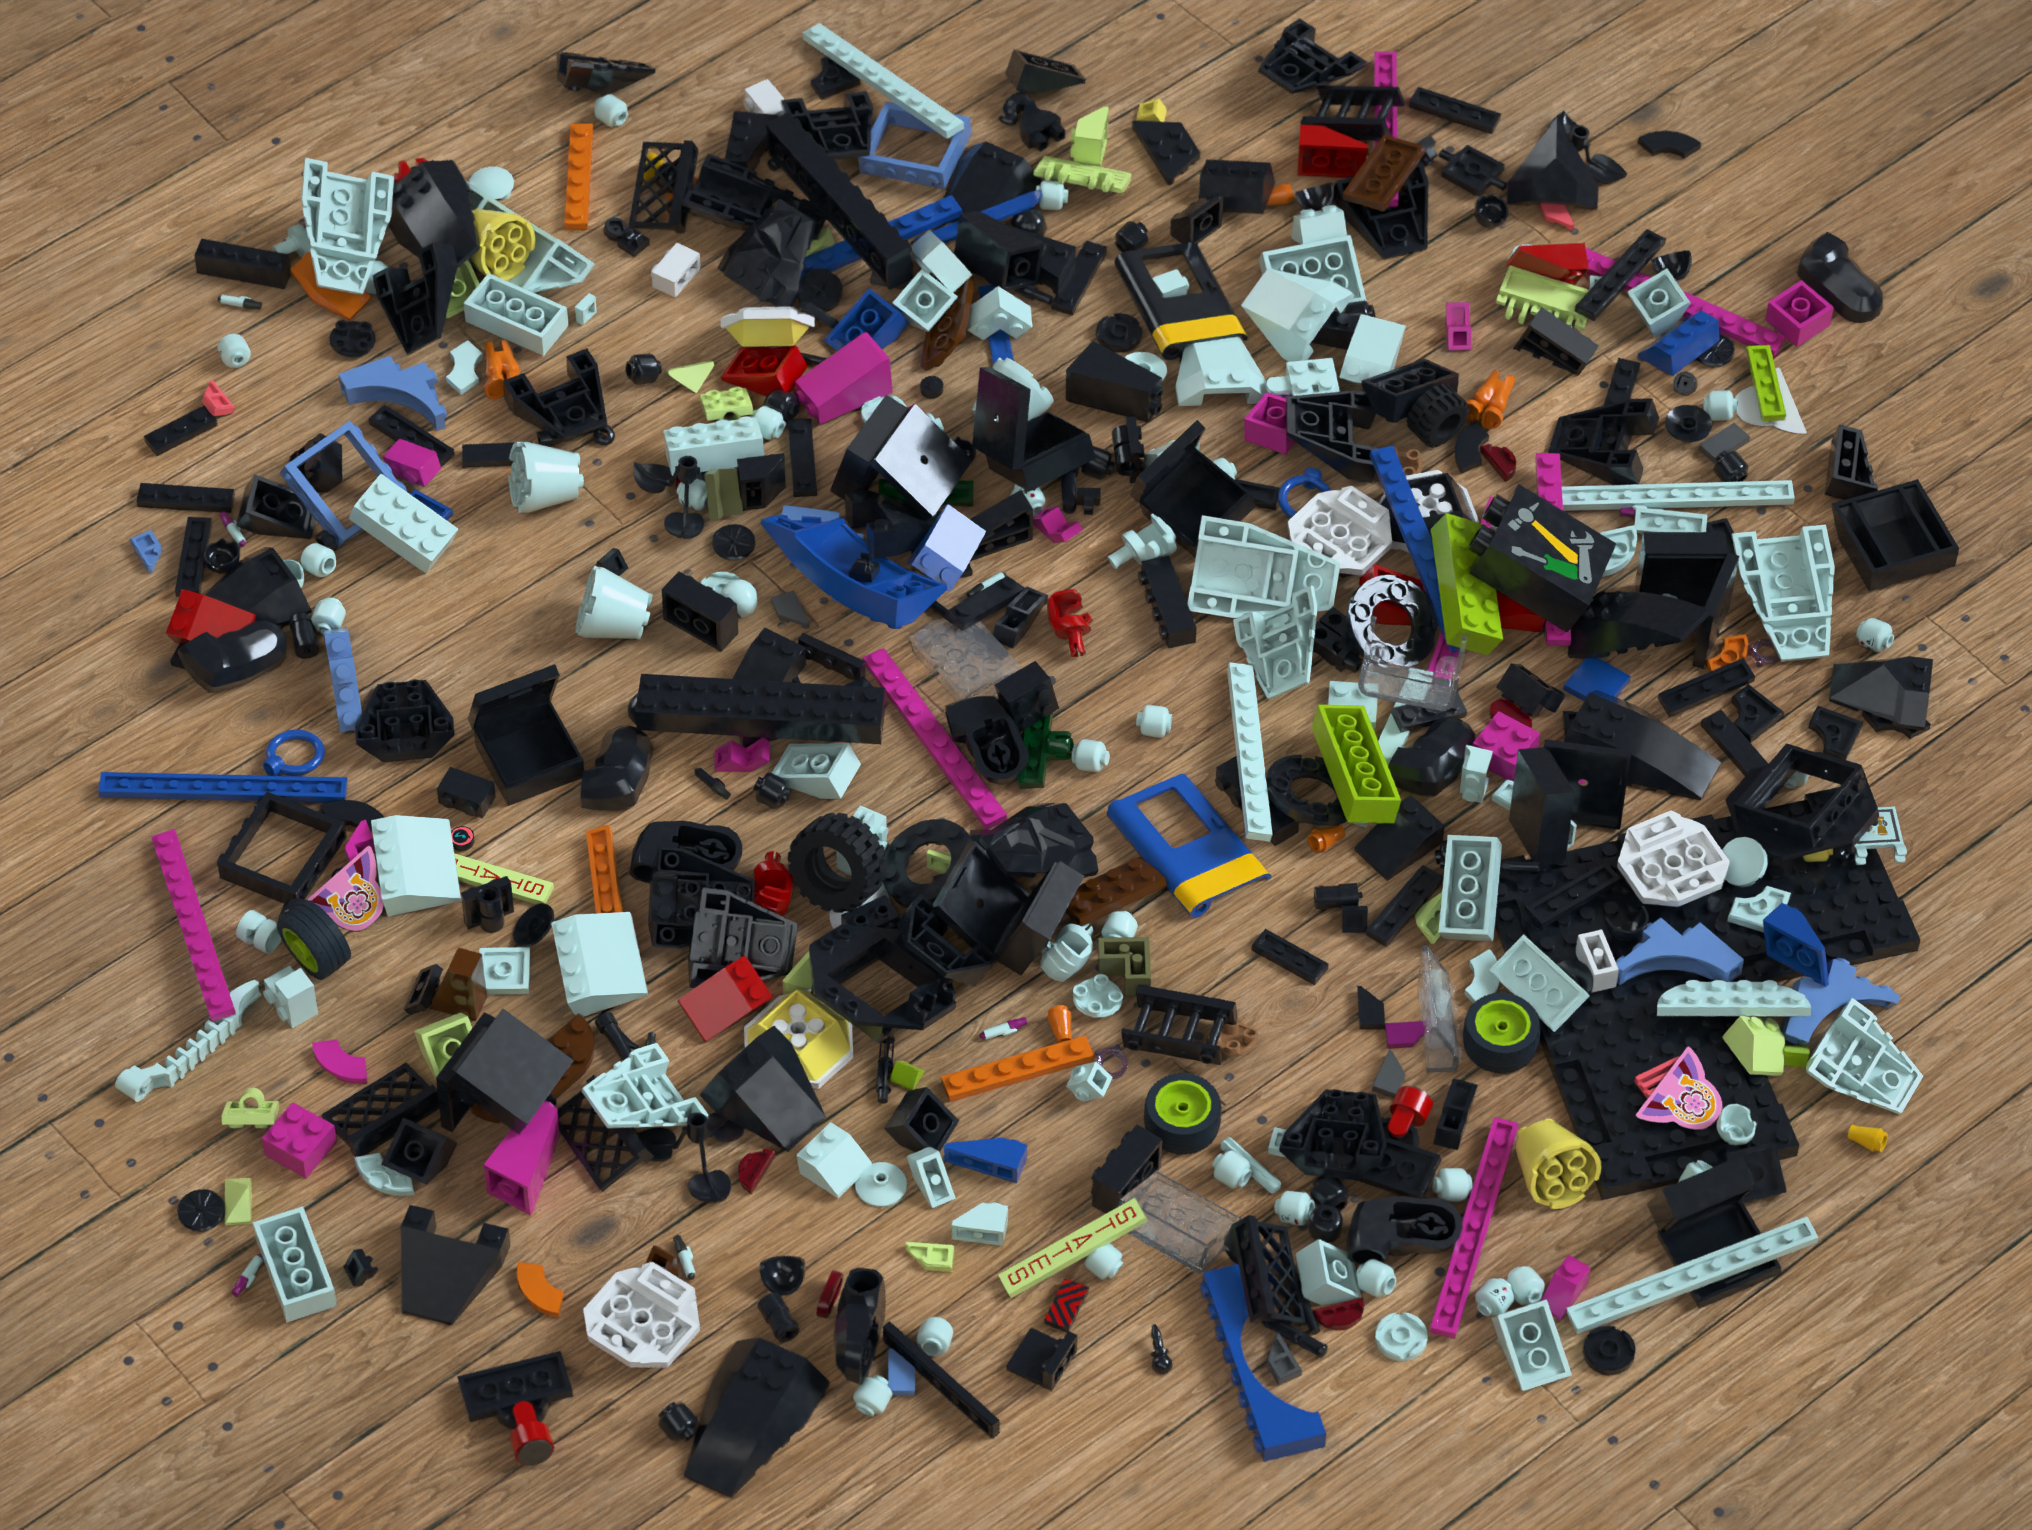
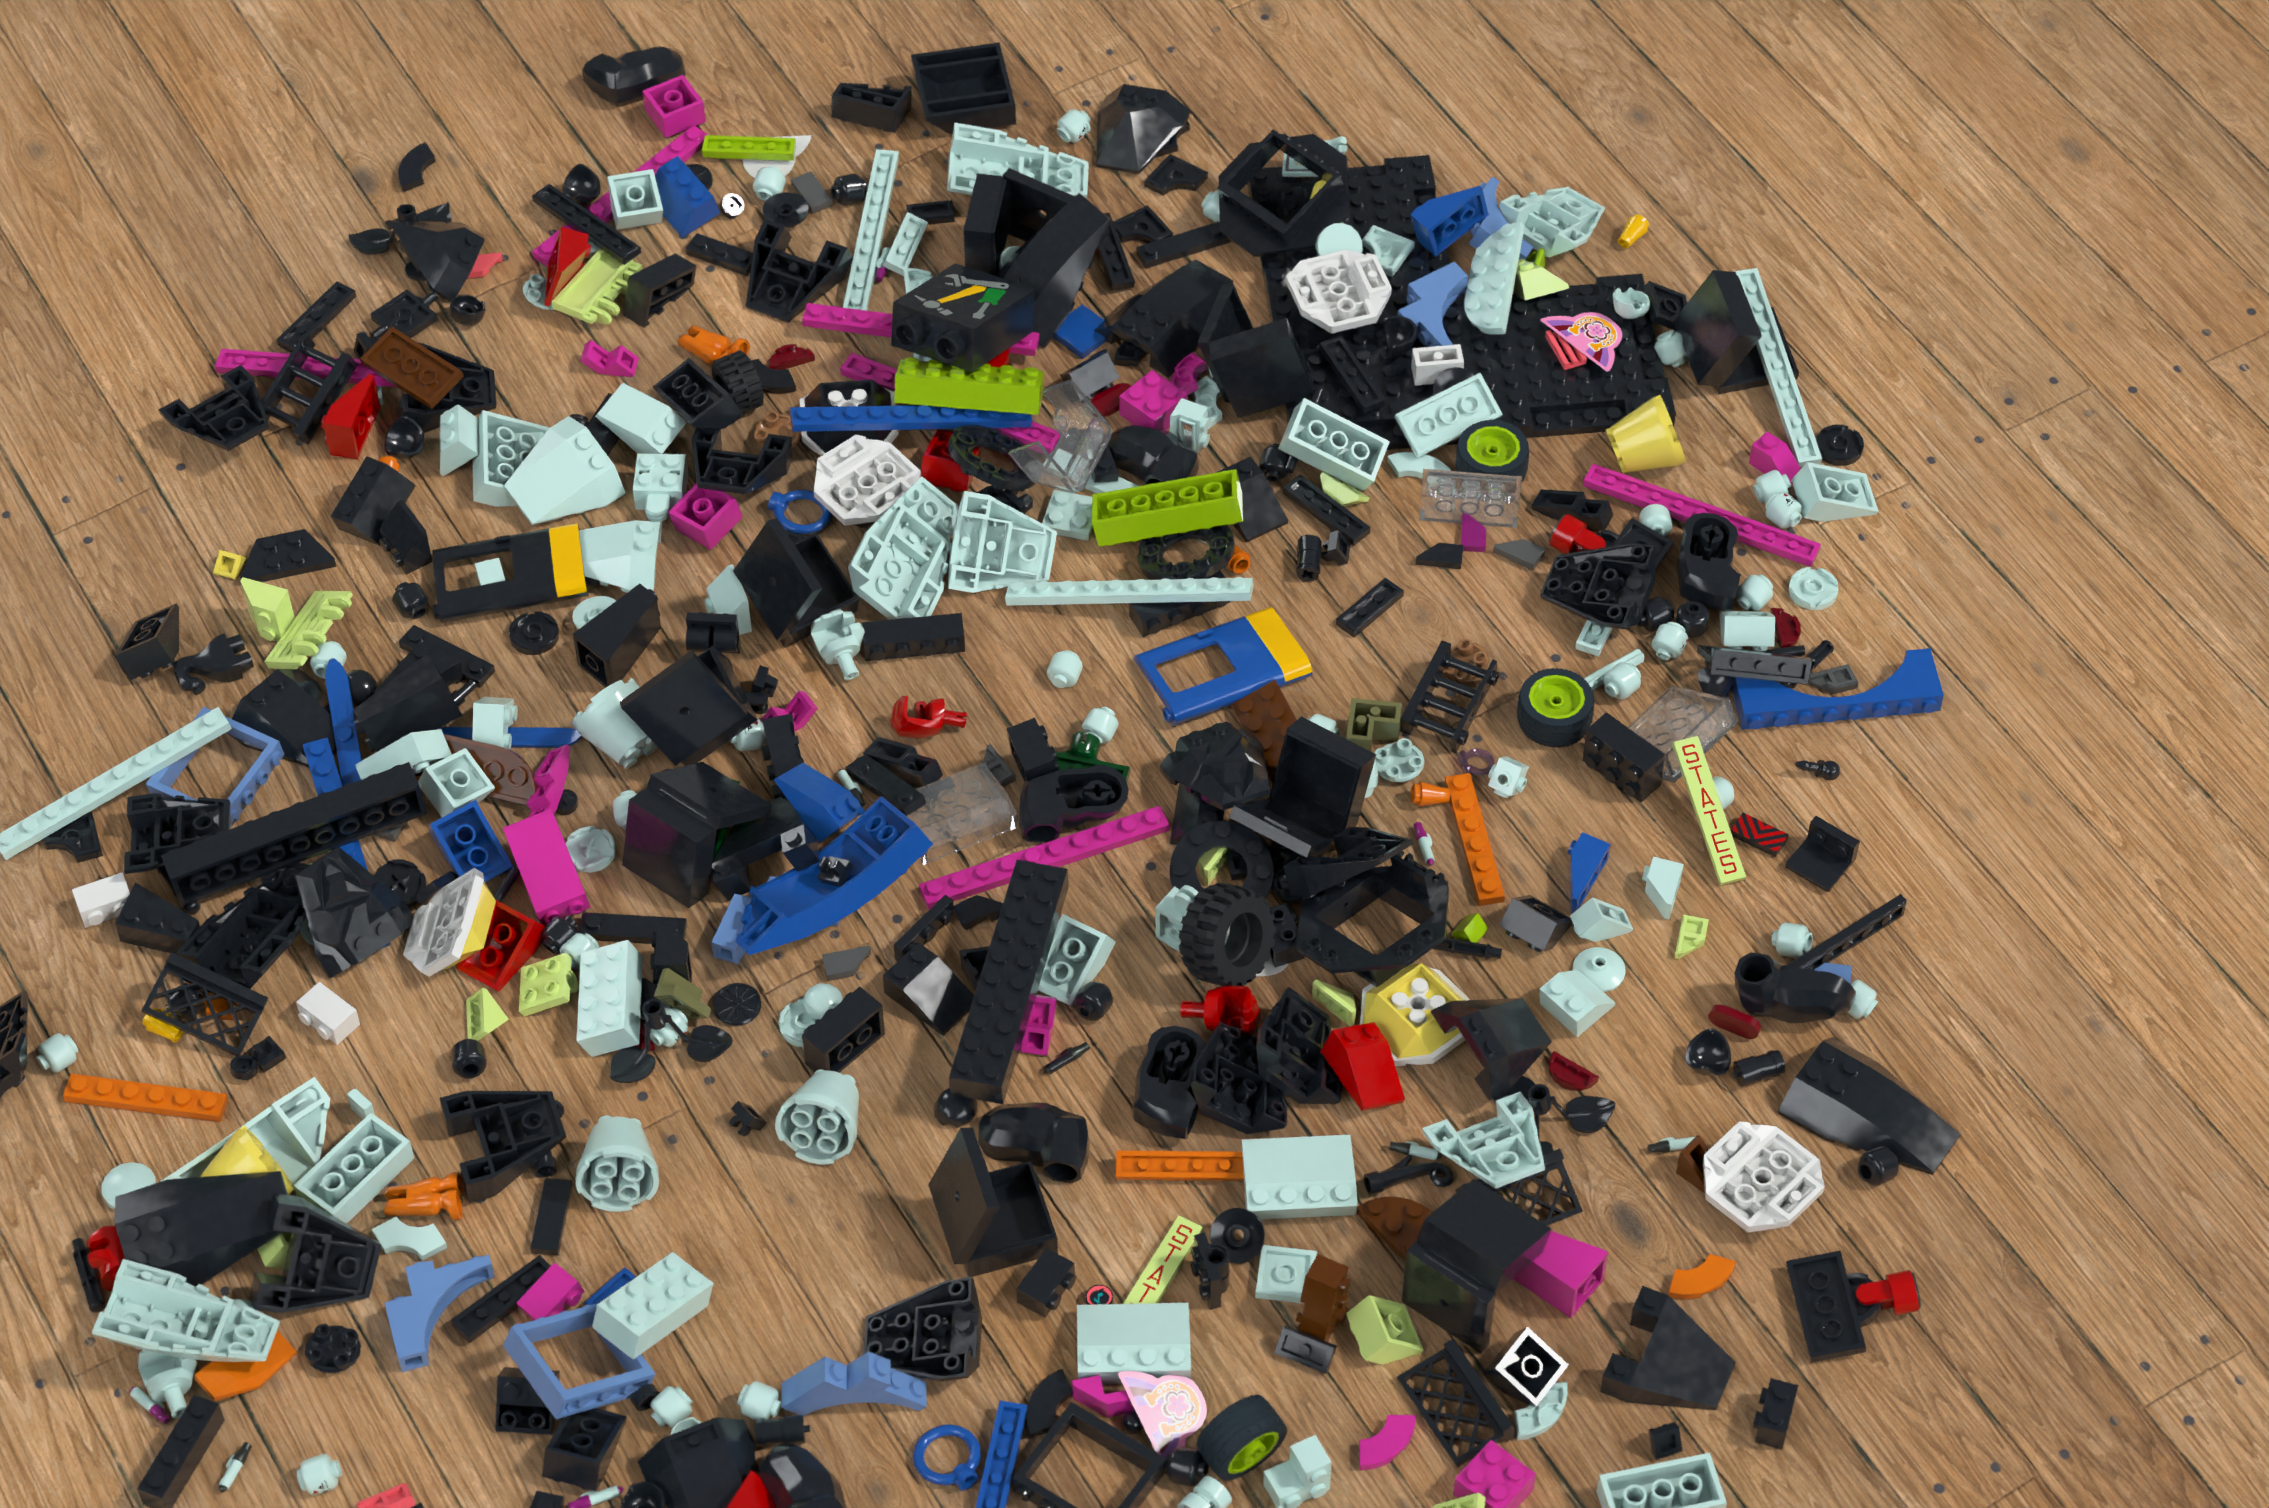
camera: 80 degrees left, 0 degrees up
none -> dark pink slope [526,744,570,818]
none -> black brick [1752,1378,1798,1450]

